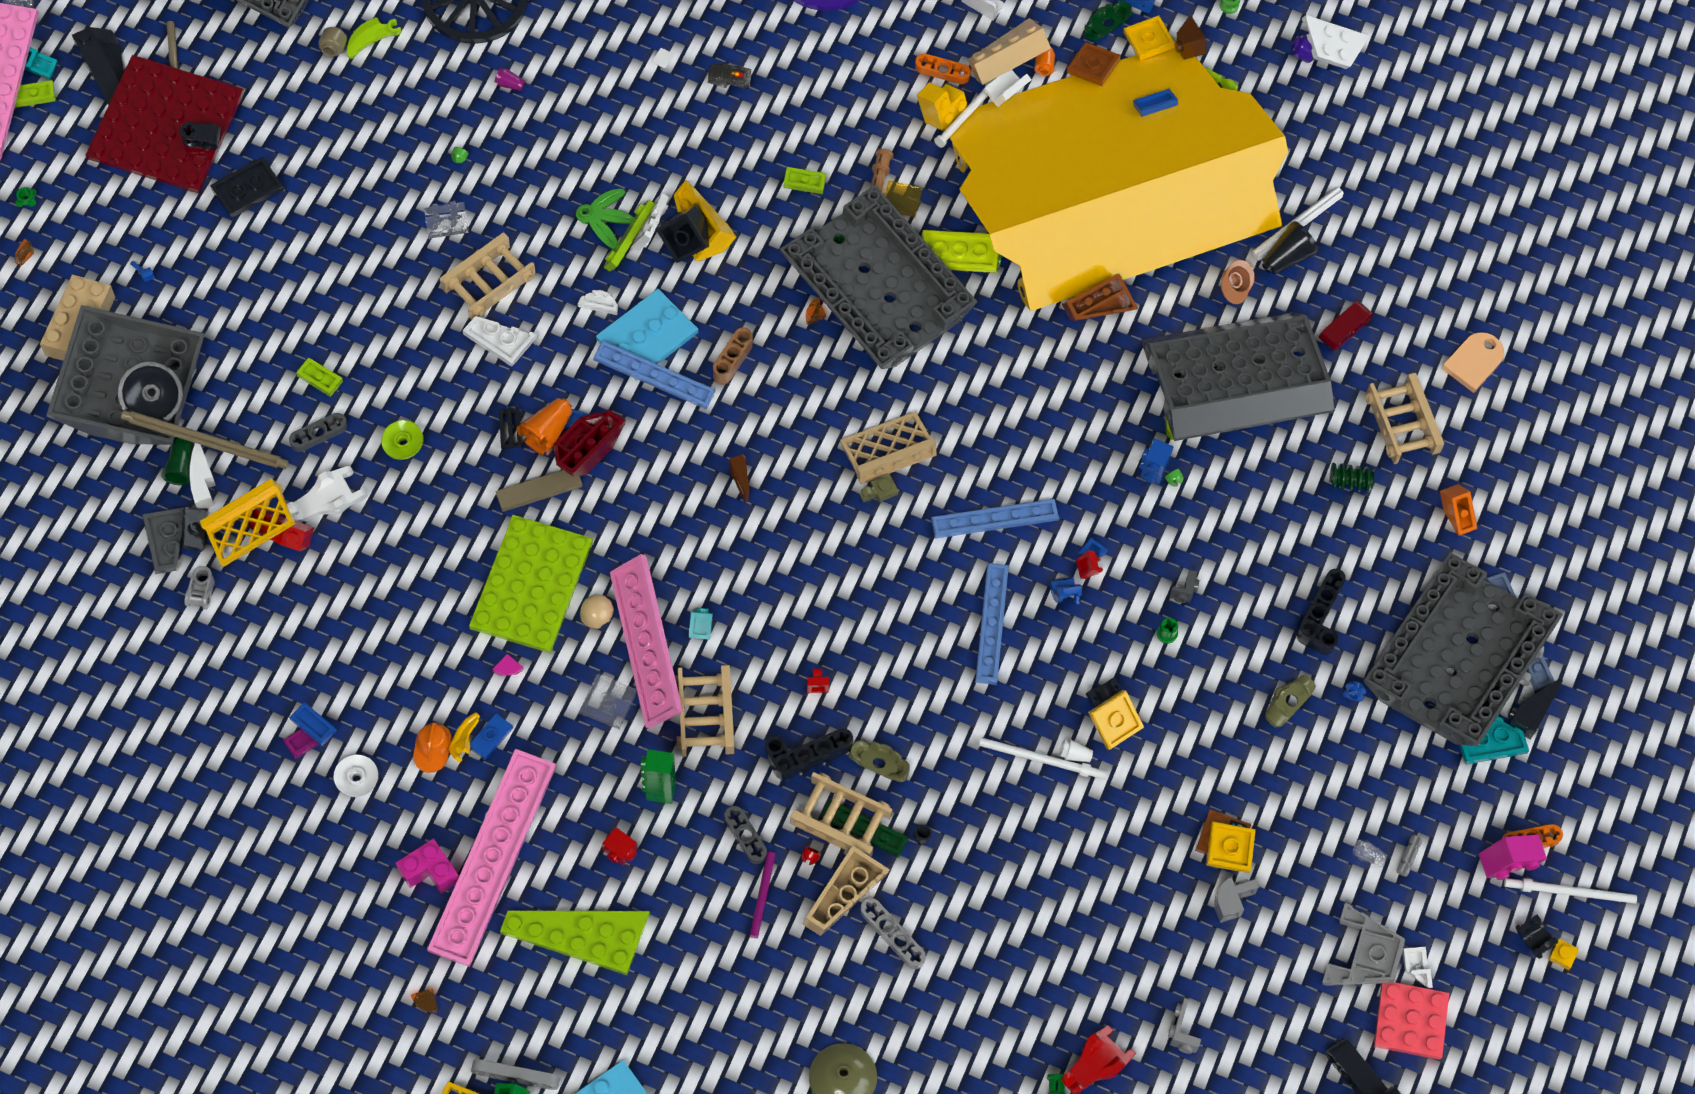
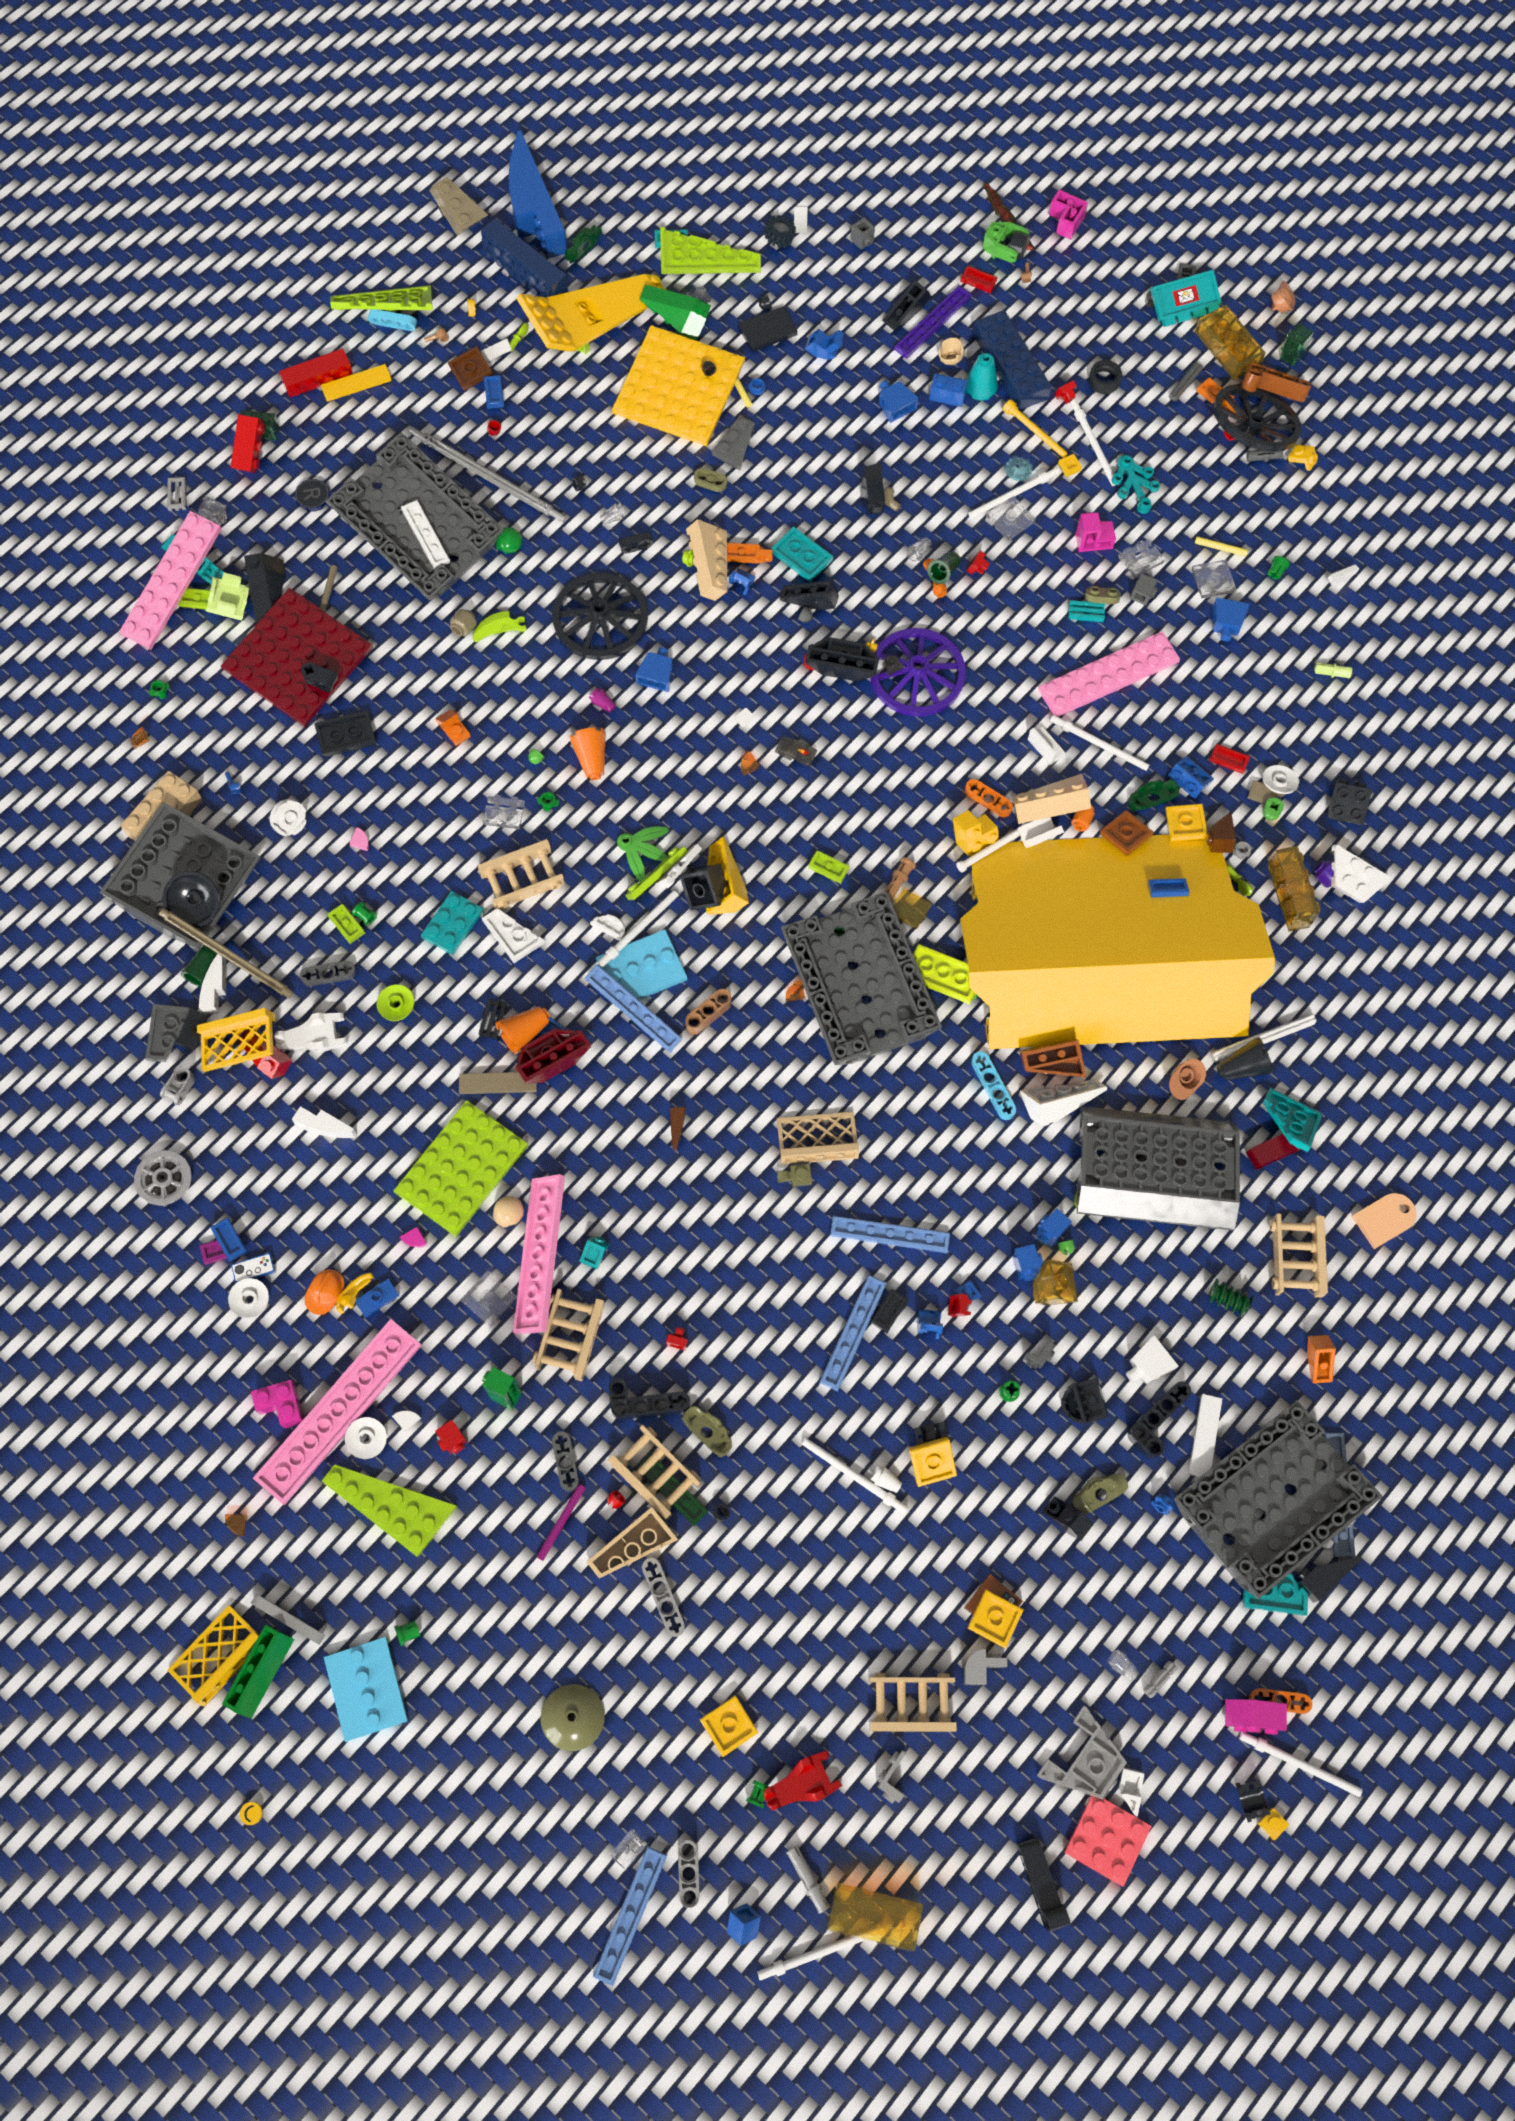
camera: 20 degrees right, 5 degrees up
none -> flat silver piece [134,1150,192,1206]
none -> yellowish green panel [206,573,249,620]
none -> tile [231,1253,276,1283]
none -> white tile [270,799,306,836]
none -> white slope [292,1106,357,1138]
none -> white dish [345,1417,387,1459]
none -> bright pink tile [350,827,369,851]
none -> green bush [352,902,378,926]
none -> white tile [392,1411,421,1432]
none -> green bush [394,1620,420,1646]
none -> teal plate [421,891,484,956]
none -> orange slope [435,710,471,746]
none -> green plate [537,791,559,812]
none -> orange cone [569,727,606,781]
none -> white bar [597,891,679,968]
none -> blue torso [636,647,673,692]
none -> yellow plate [700,1695,759,1757]
none -> clear orange tile [741,751,759,776]
none -> tan fence [869,1673,957,1732]
none -> black plate [870,1289,908,1333]
none -> medium azure beam [971,1051,1016,1120]
none -> blue brick [1012,1244,1043,1281]
none -> white wedge [1020,1080,1107,1126]
none -> clear yellow slope [1032,1259,1078,1306]
none -> black slope [1043,1496,1093,1541]
none -> black slope [1061,1378,1109,1424]
none -> white torso [1126,1335,1178,1384]
none -> white tile [1188,1394,1222,1477]
none -> light grey plate [1233,841,1251,859]
none -> teal plate [1263,1088,1323,1152]
none -> clear yellow brick [1267,846,1320,932]

